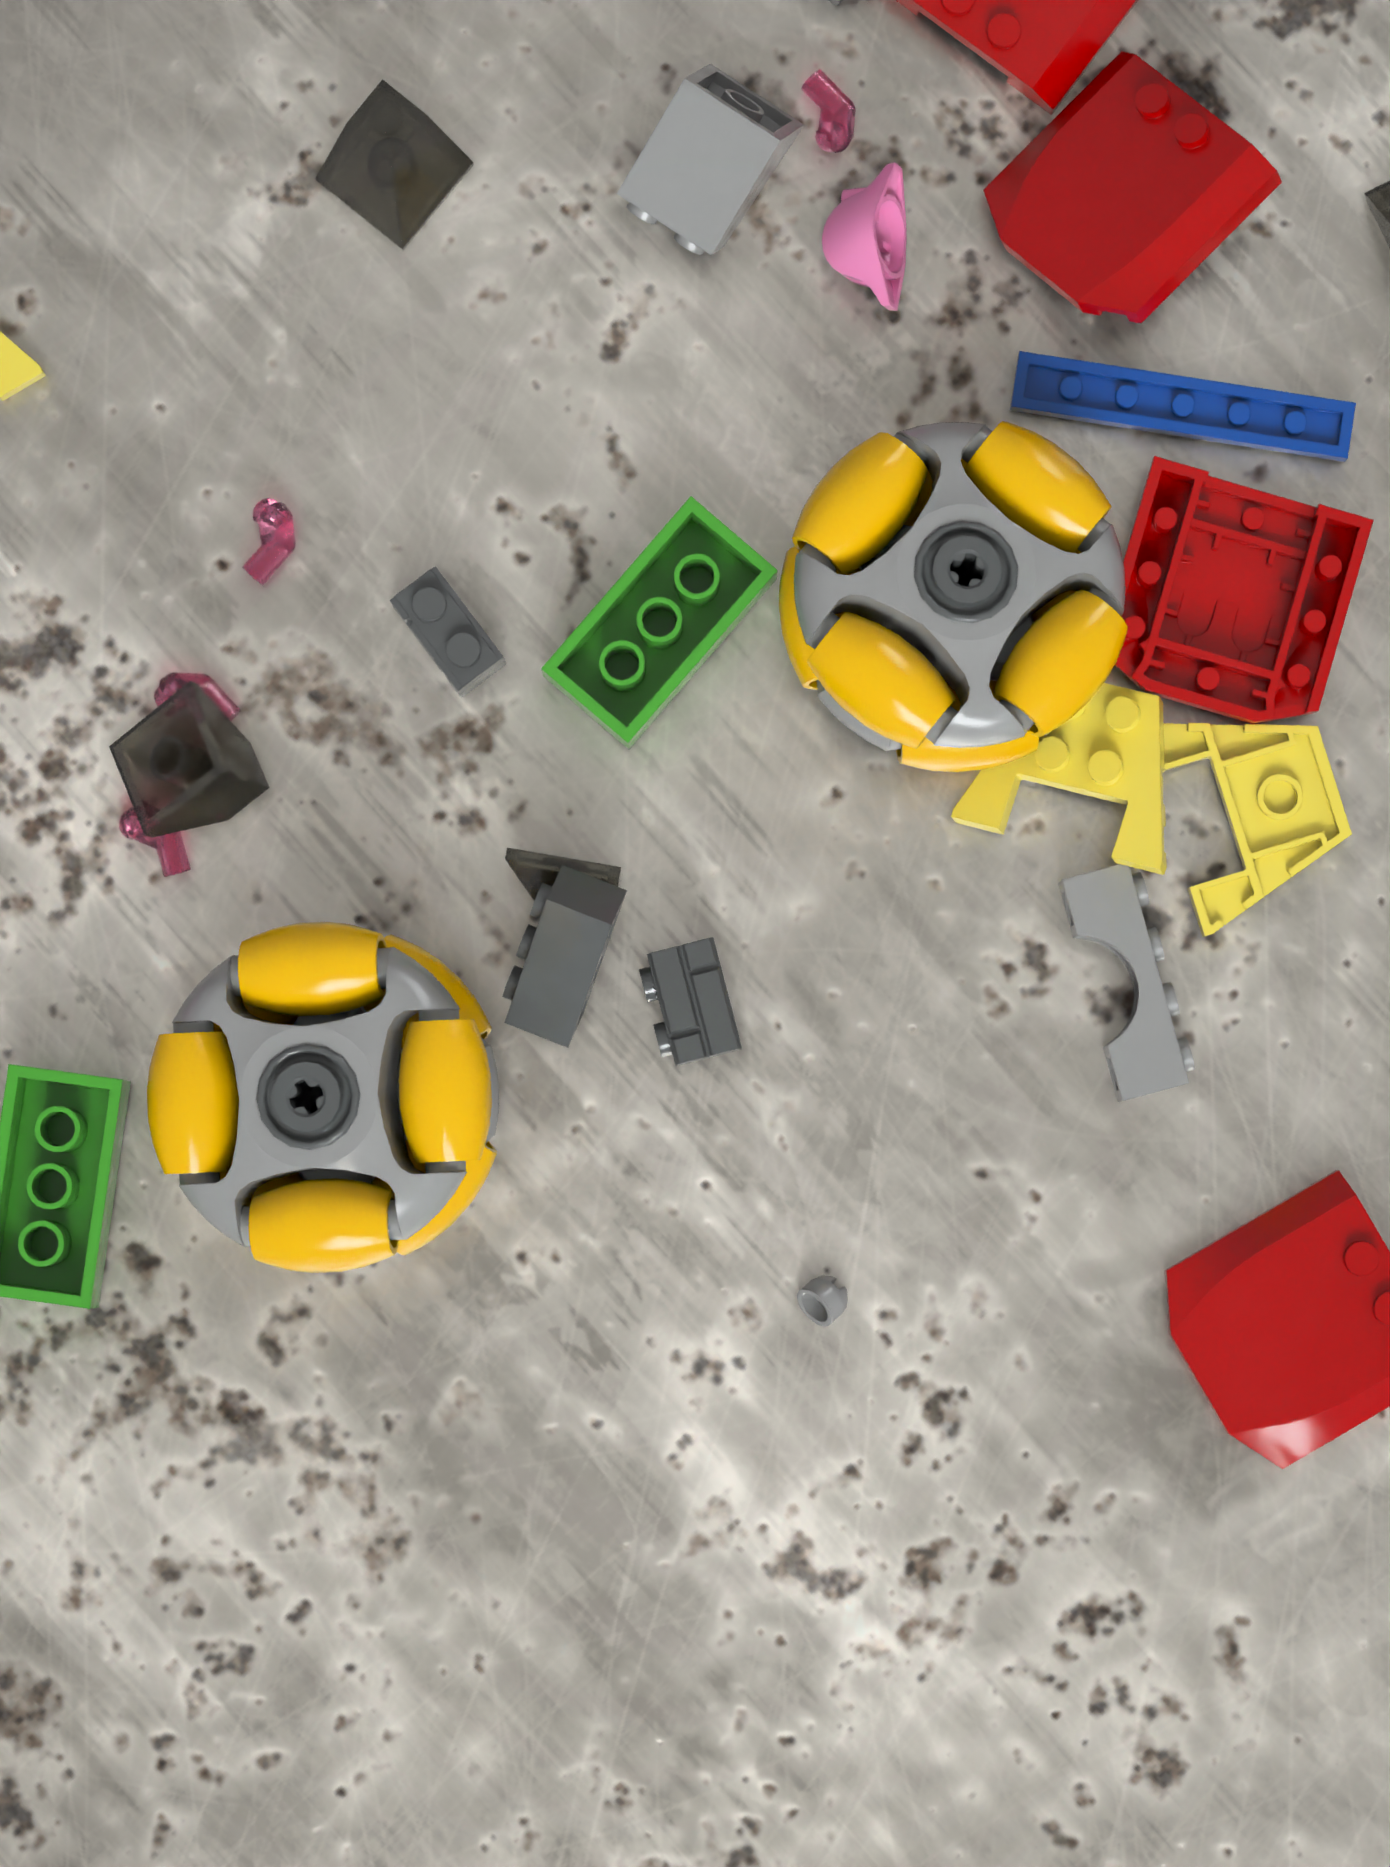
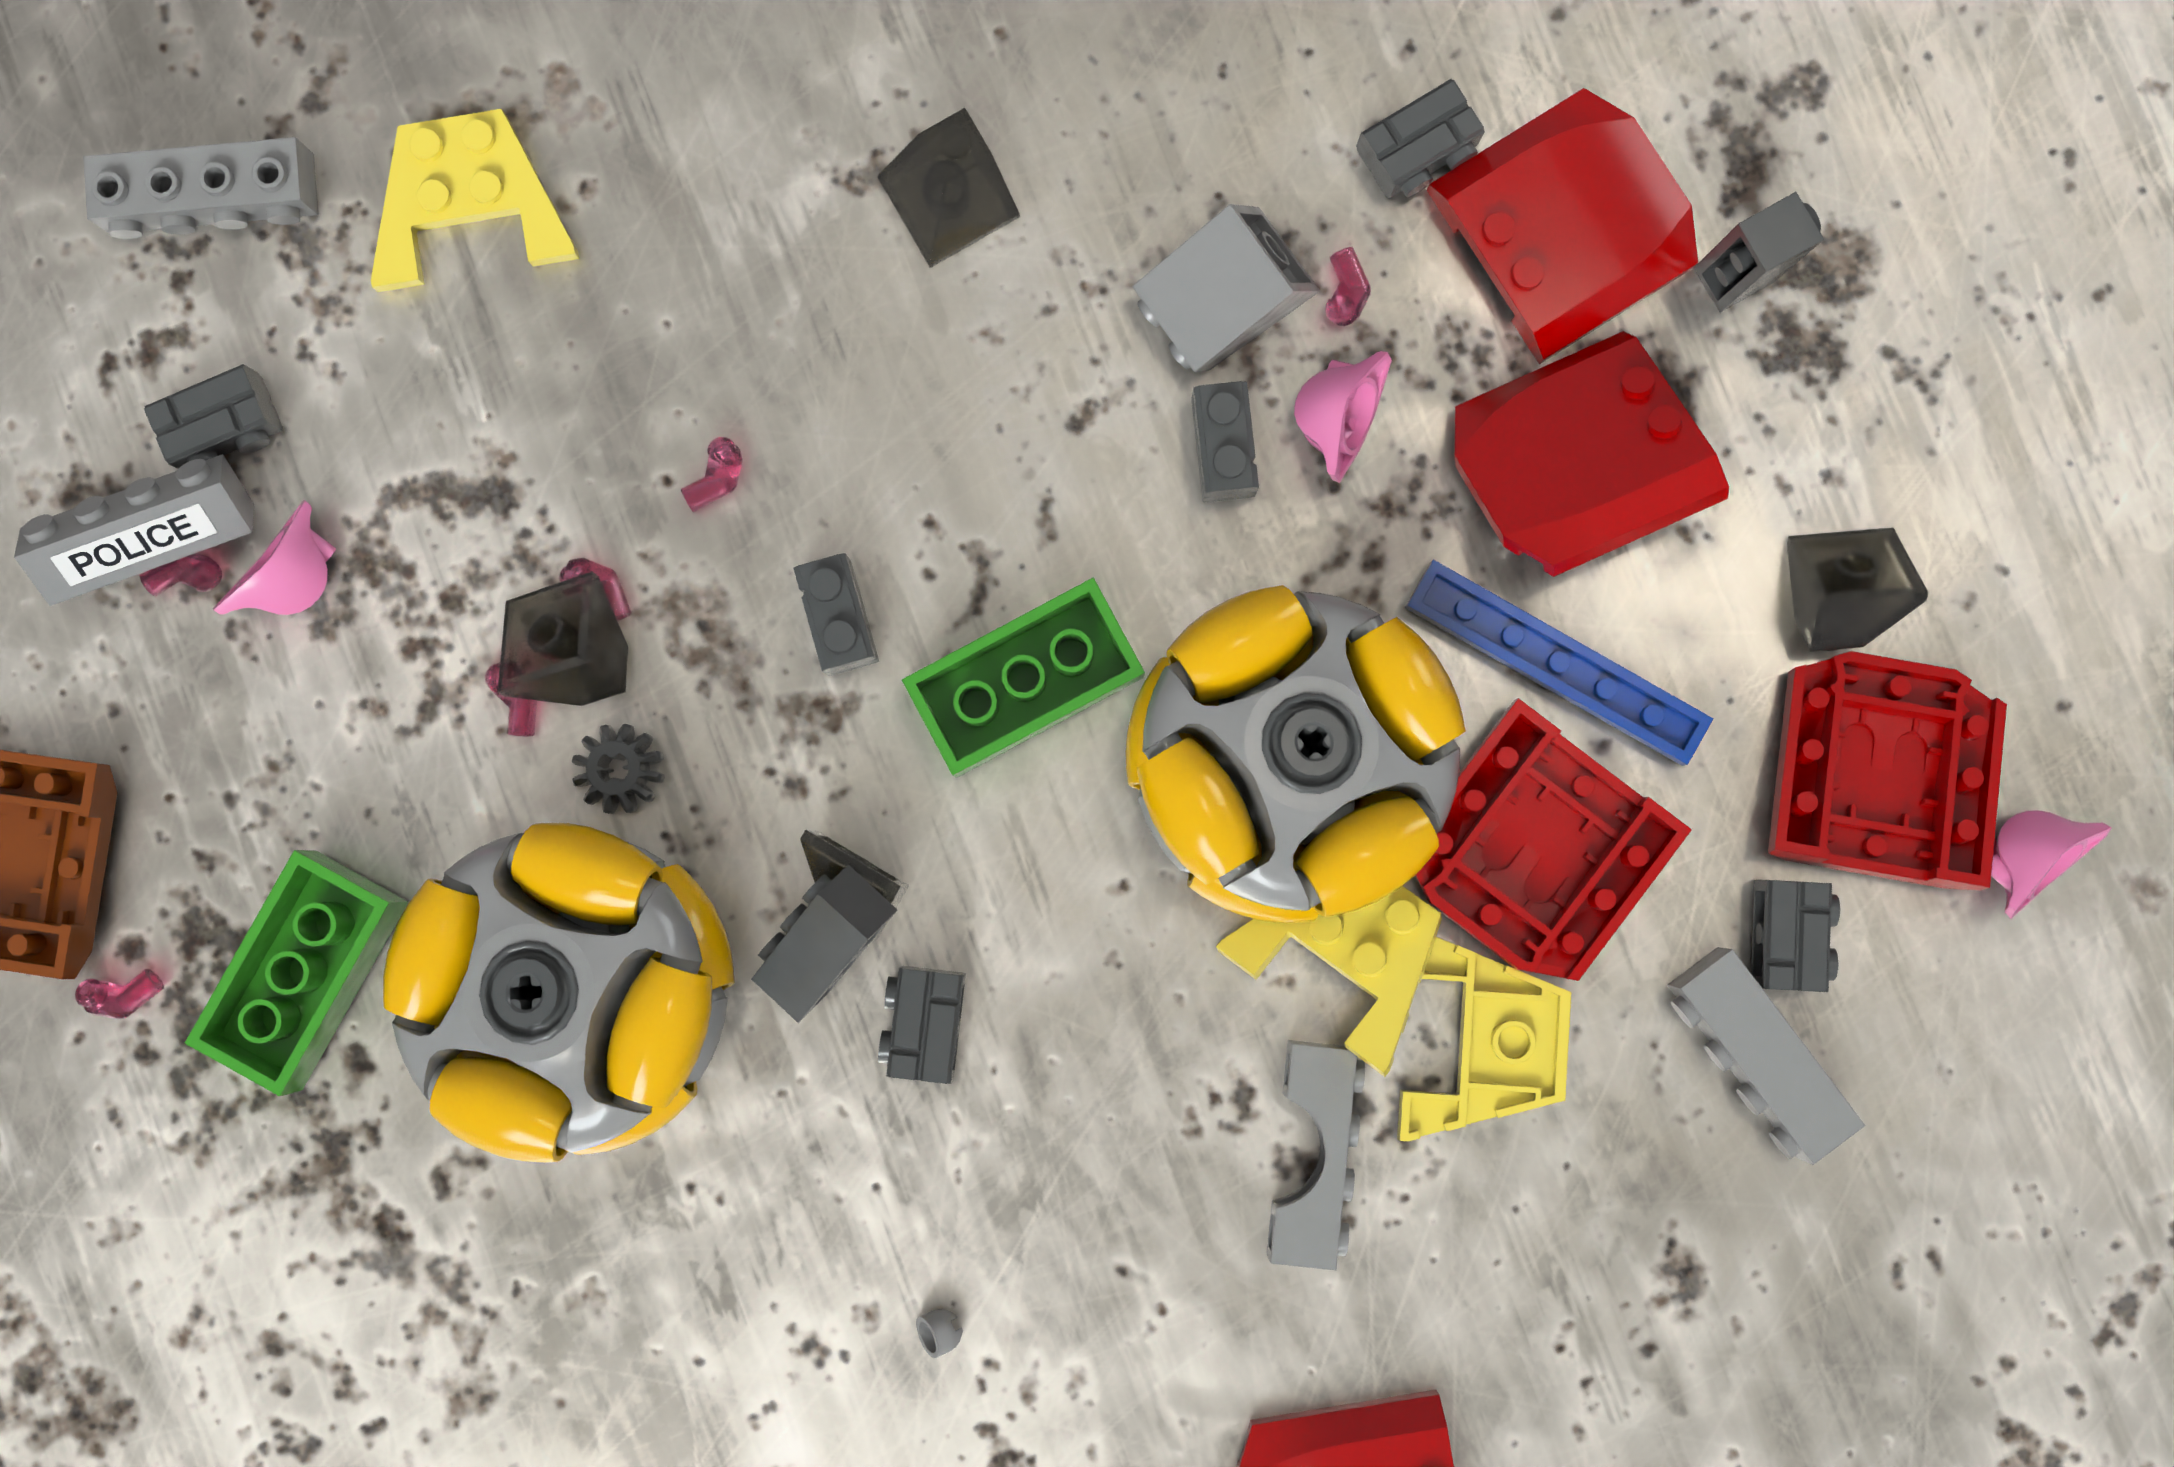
camera: 20 degrees right, 0 degrees up
none -> dark grey gear [572,724,665,814]
none -> dark grey brick [1191,381,1259,502]

